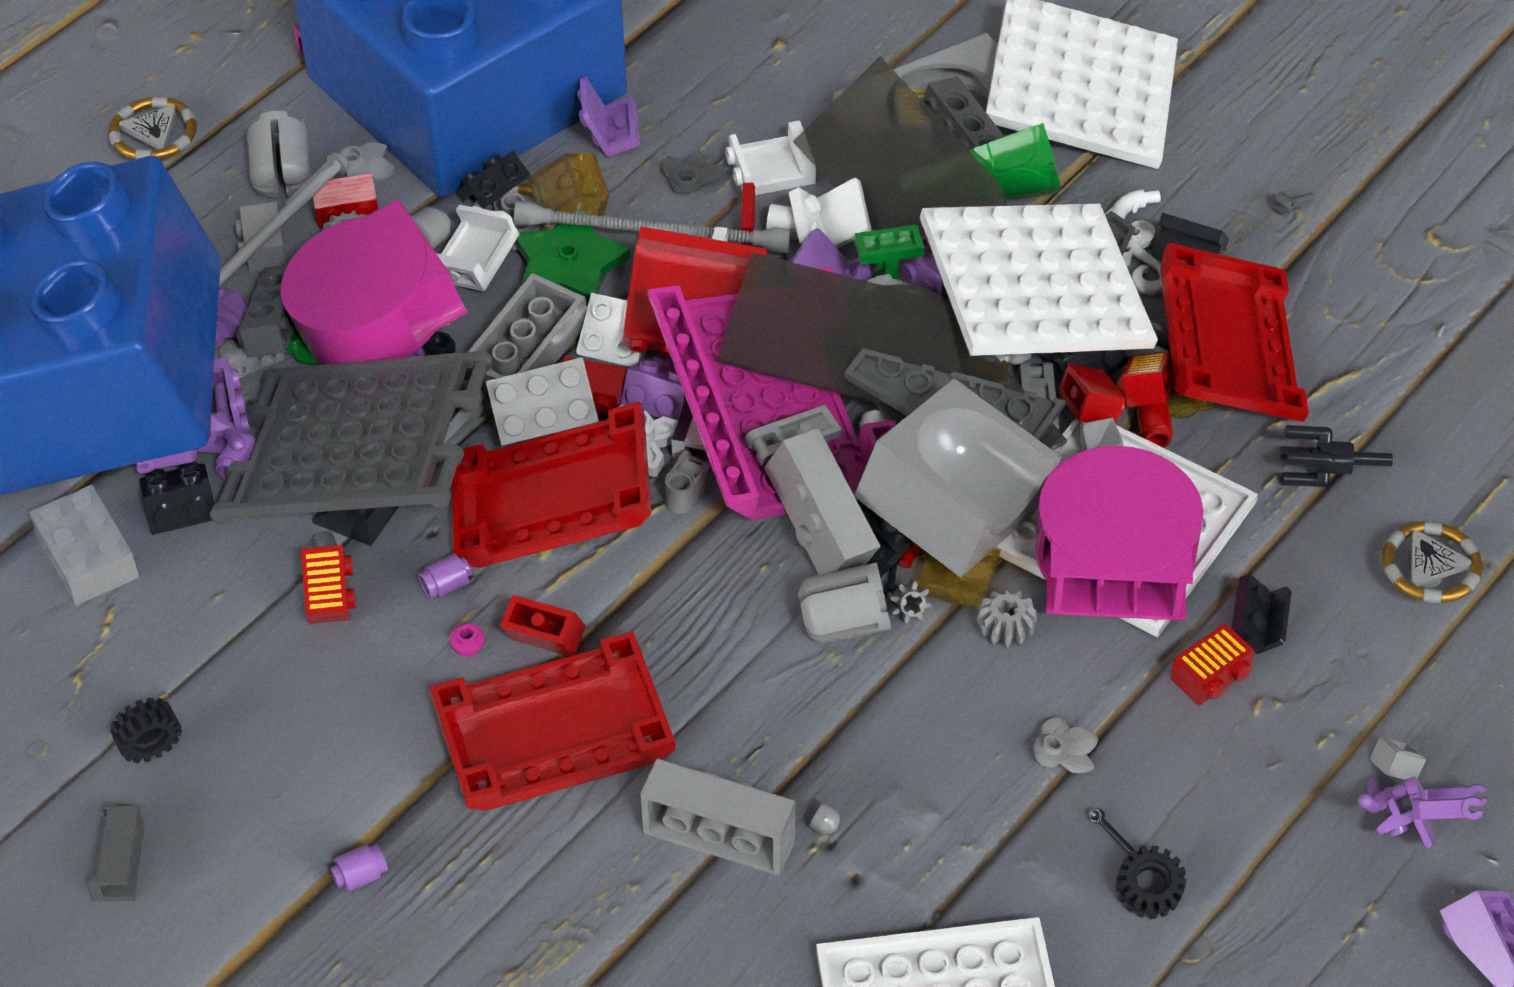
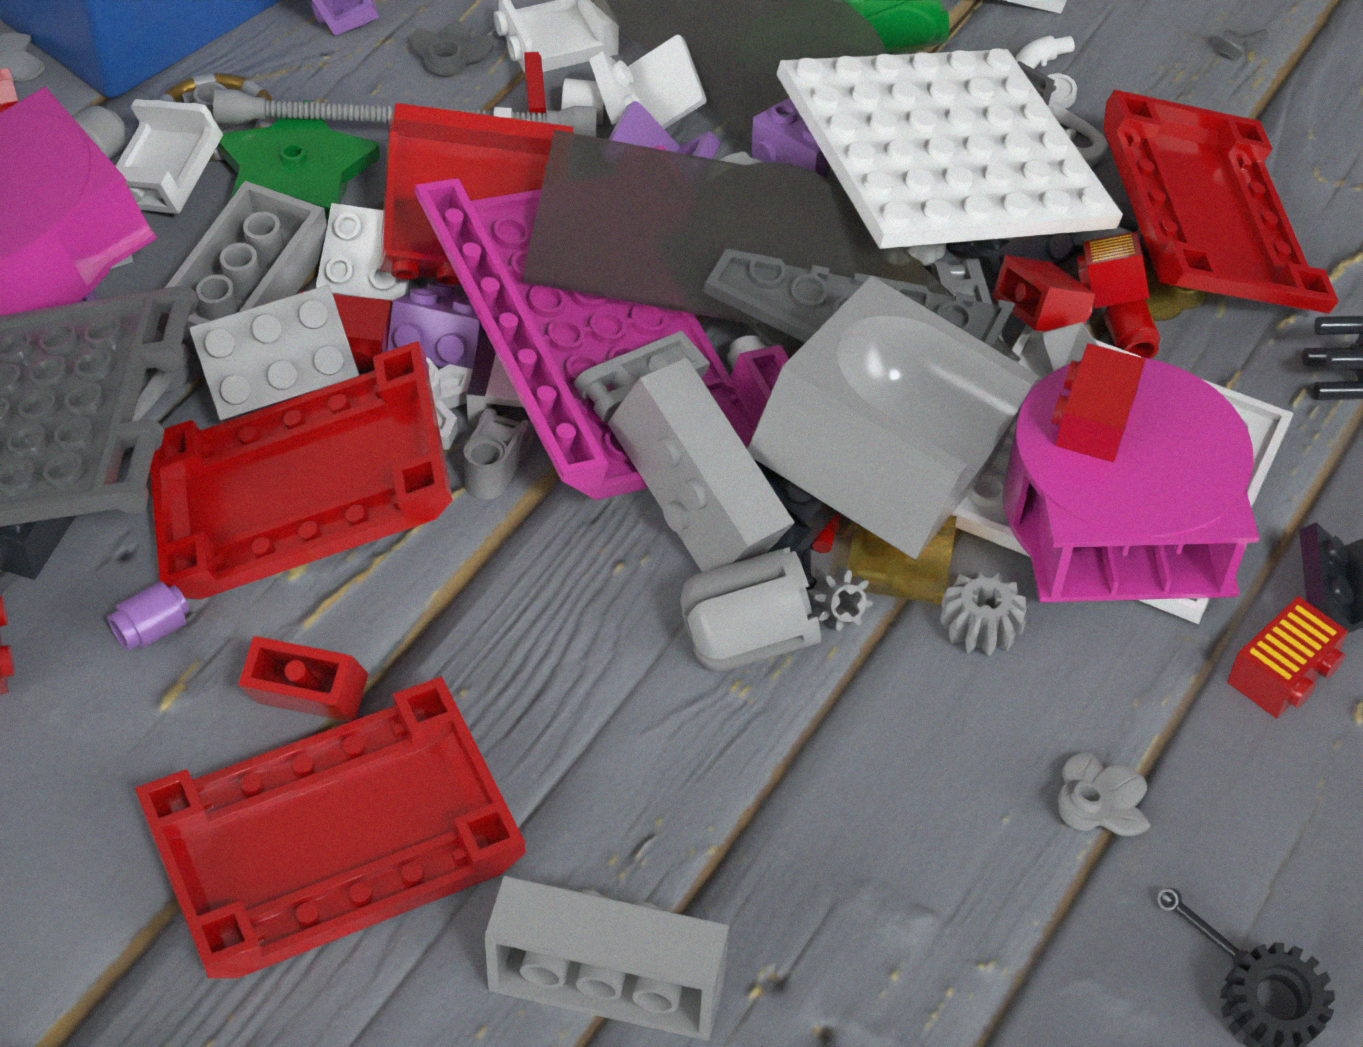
camera: 10 degrees left, 0 degrees up
black plate [423,331,456,356] -> none
dark pink plate [450,623,485,657] -> none
black bracket [456,151,530,208] -> none
clear yellow slope [529,153,610,223] -> none
light grey hinge [809,802,840,835] -> none
green bracket [854,225,924,280] -> none
black bracket [1152,212,1229,262] -> none
none -> red brick [1051,343,1146,463]

